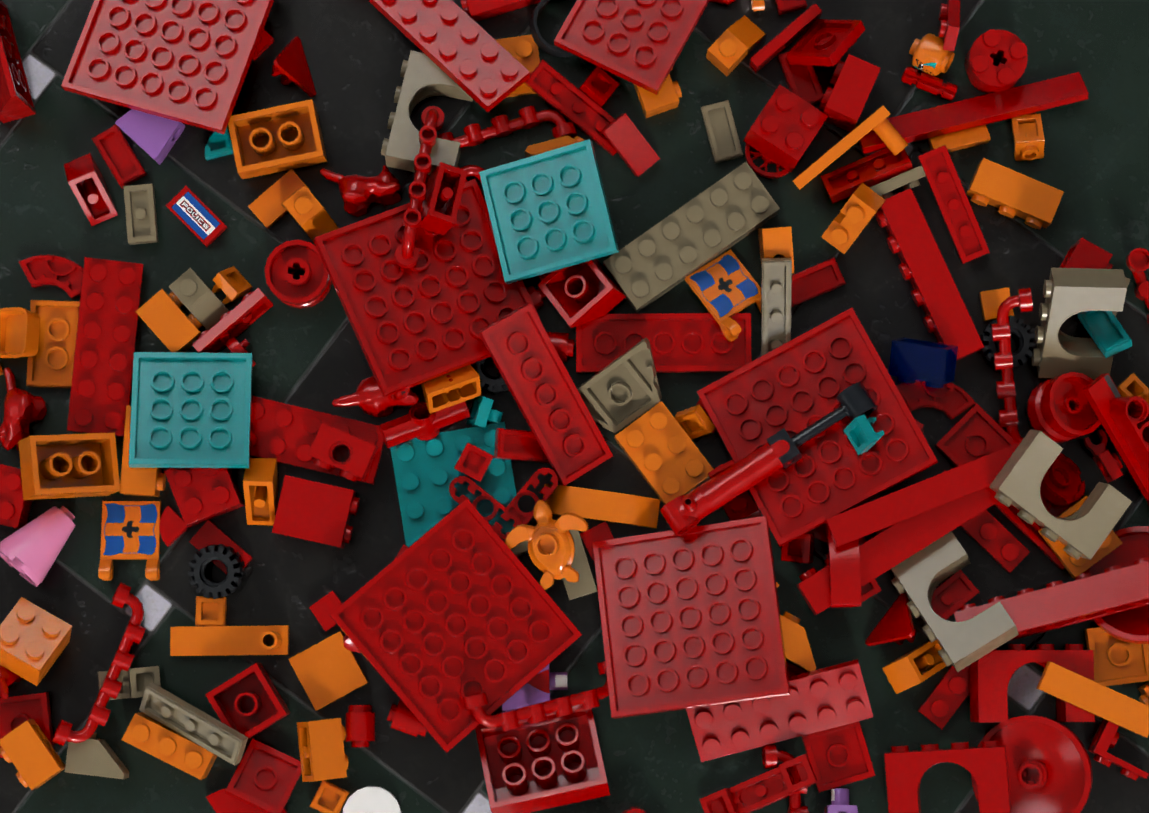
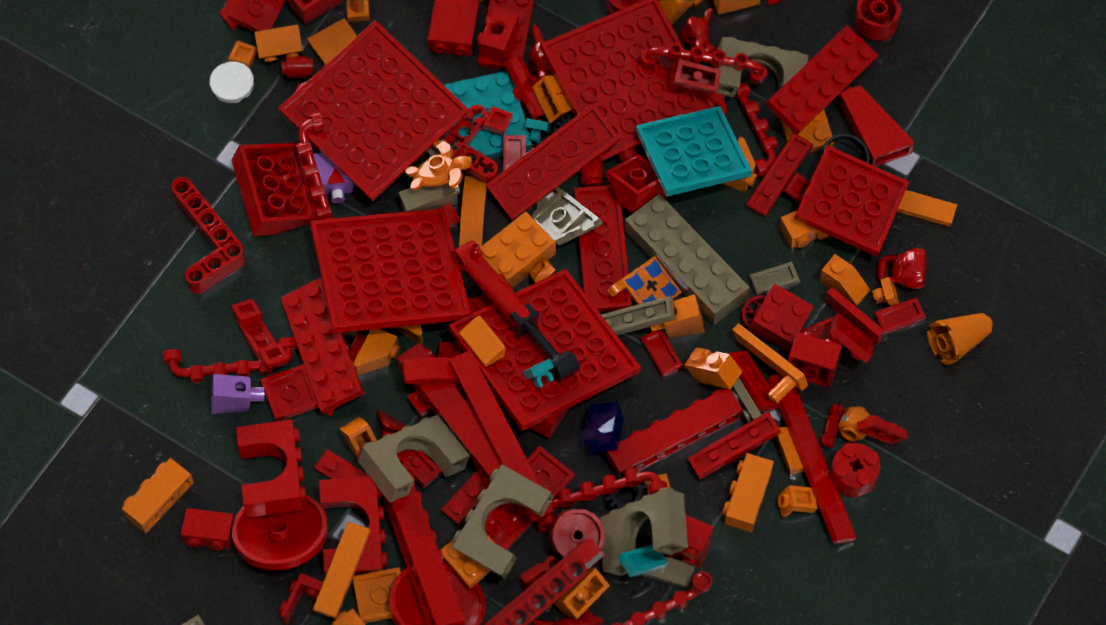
camera: 80 degrees right, 20 degrees down
red tile [601,113,660,177] -> none
red tile [896,378,976,420] -> none
red tile [1040,453,1086,507] -> none
none -> orange slope [459,315,505,367]

